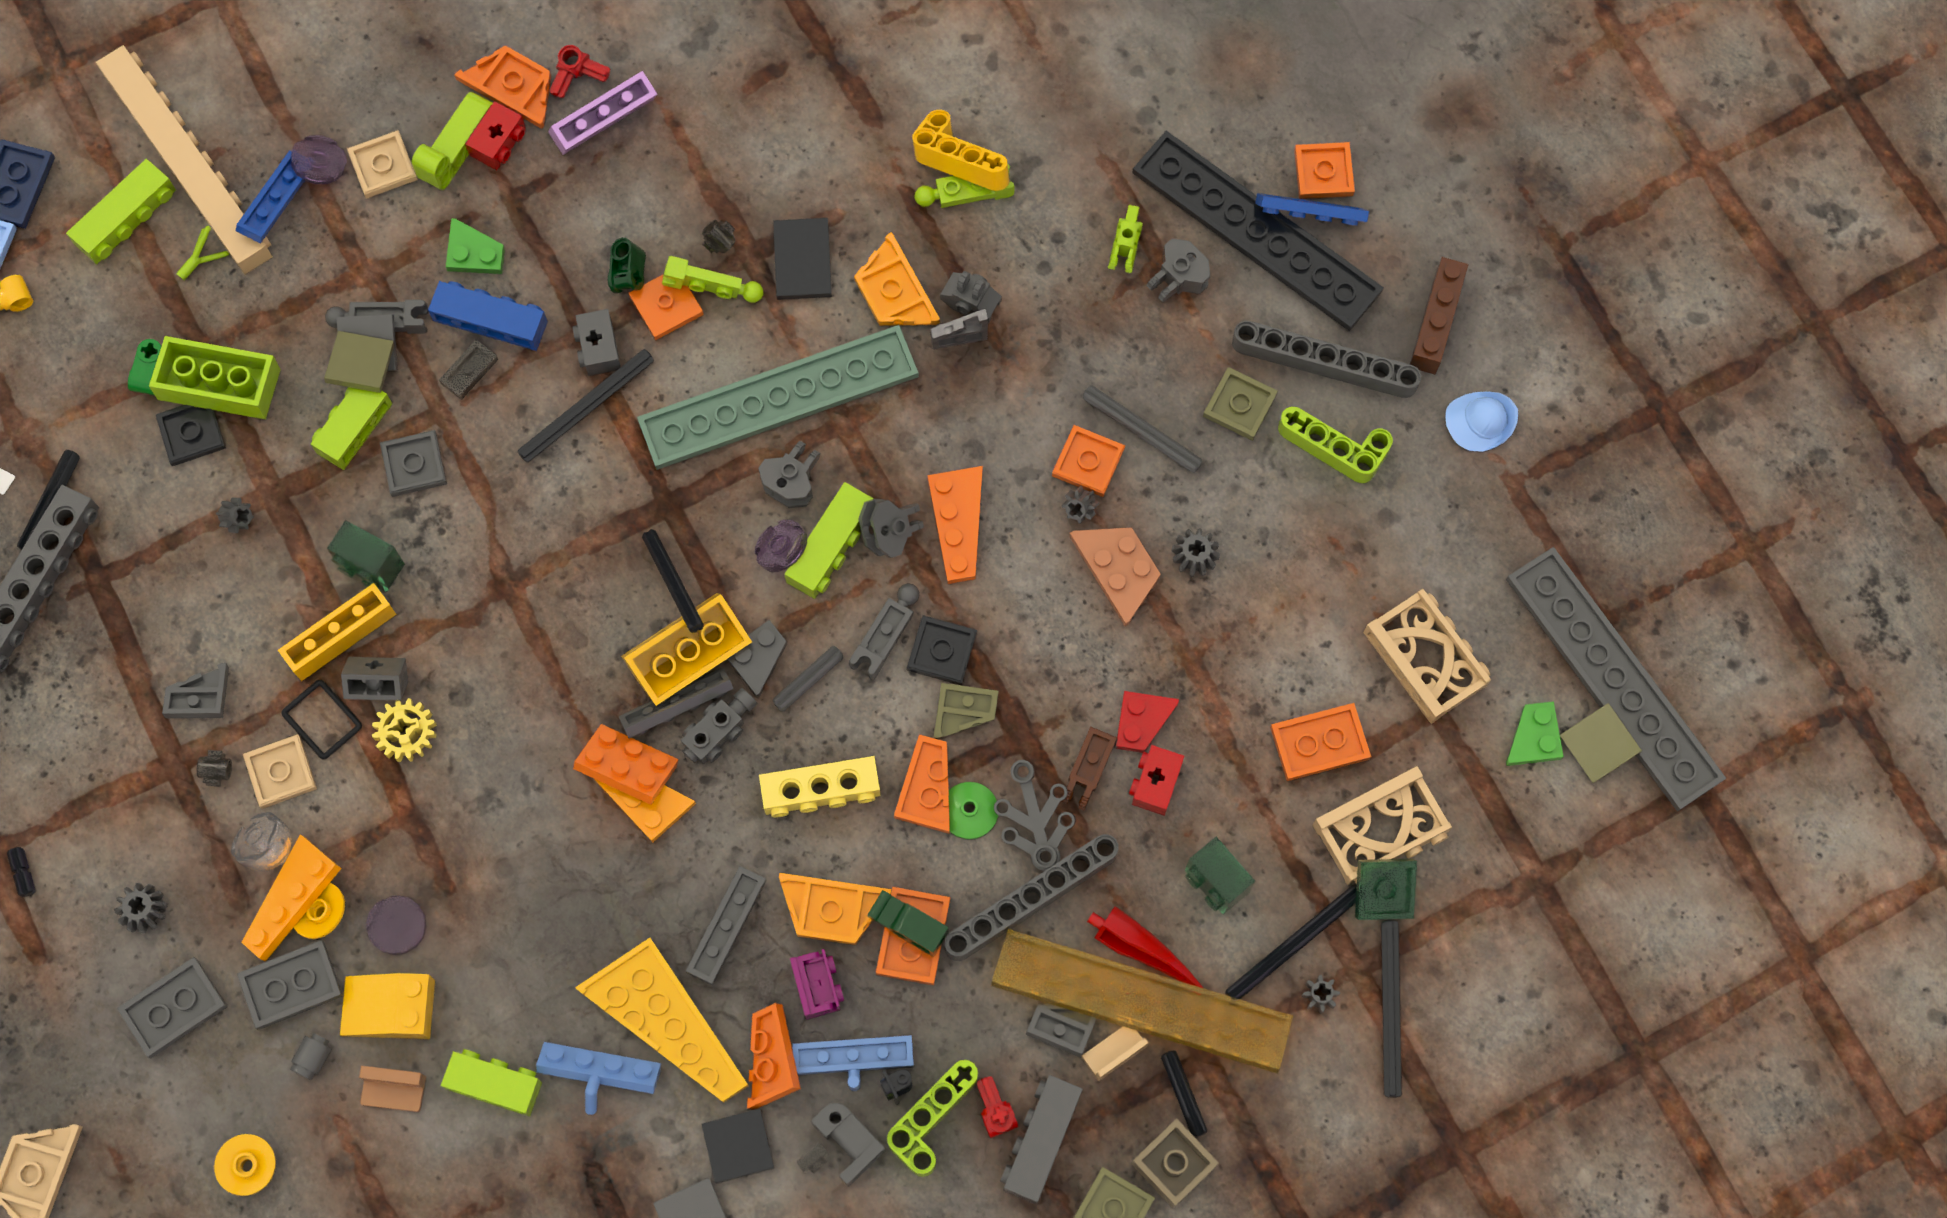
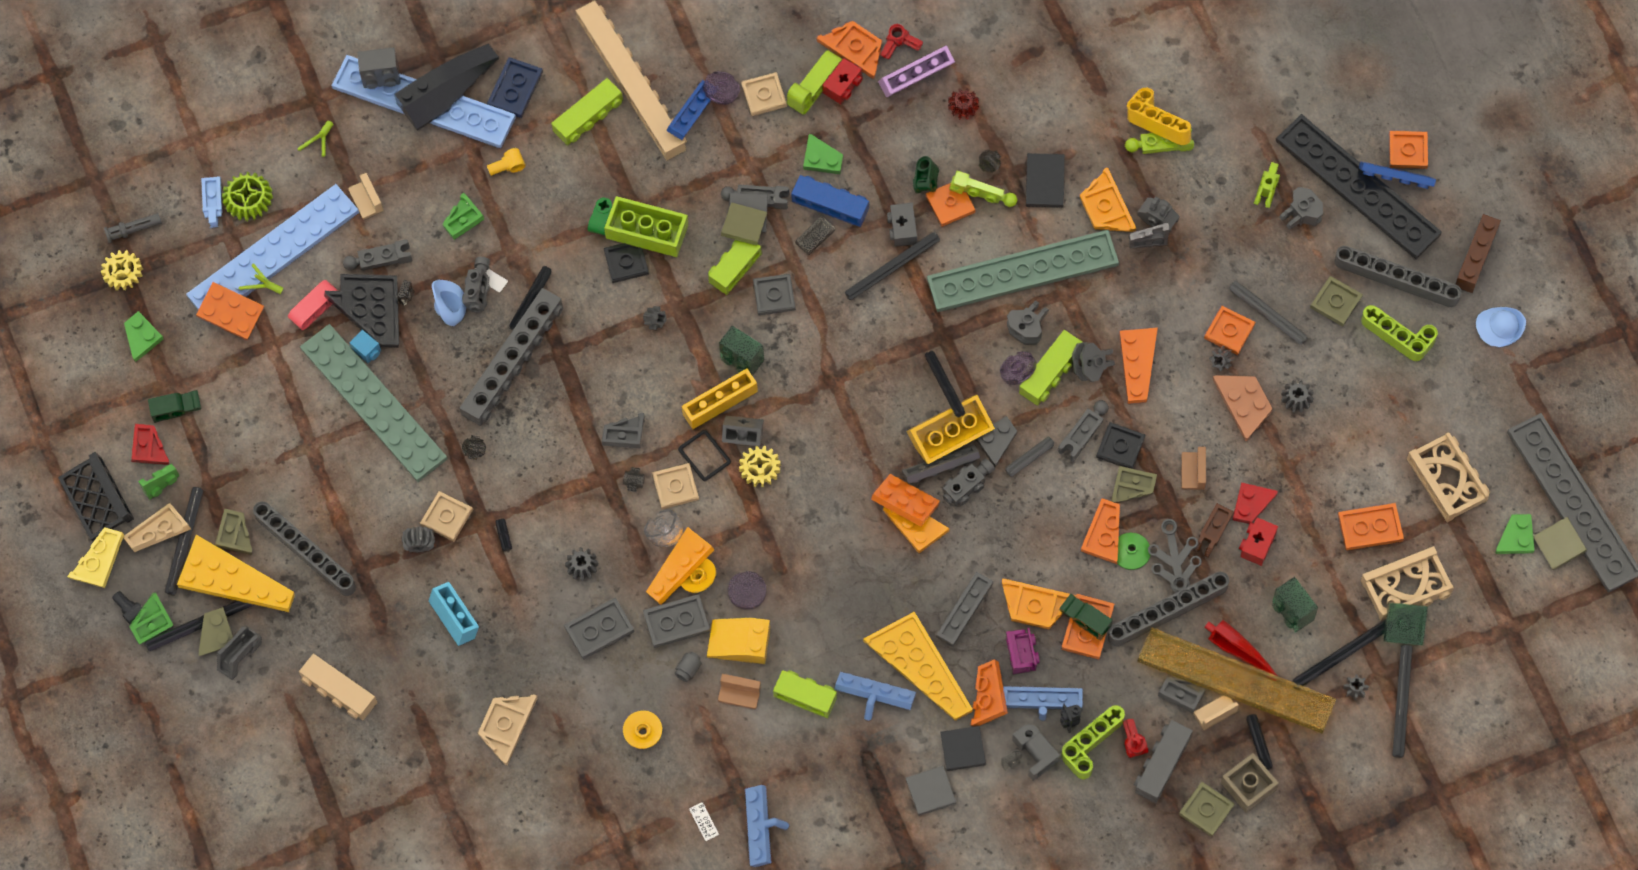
camera: 10 degrees right, 5 degrees down
lime plant [176,226,229,281] -> none
light yellow brick [759,756,880,817] -> none
none -> clear red gear [948,88,979,120]
none -> medium nougat panel [1181,447,1206,490]

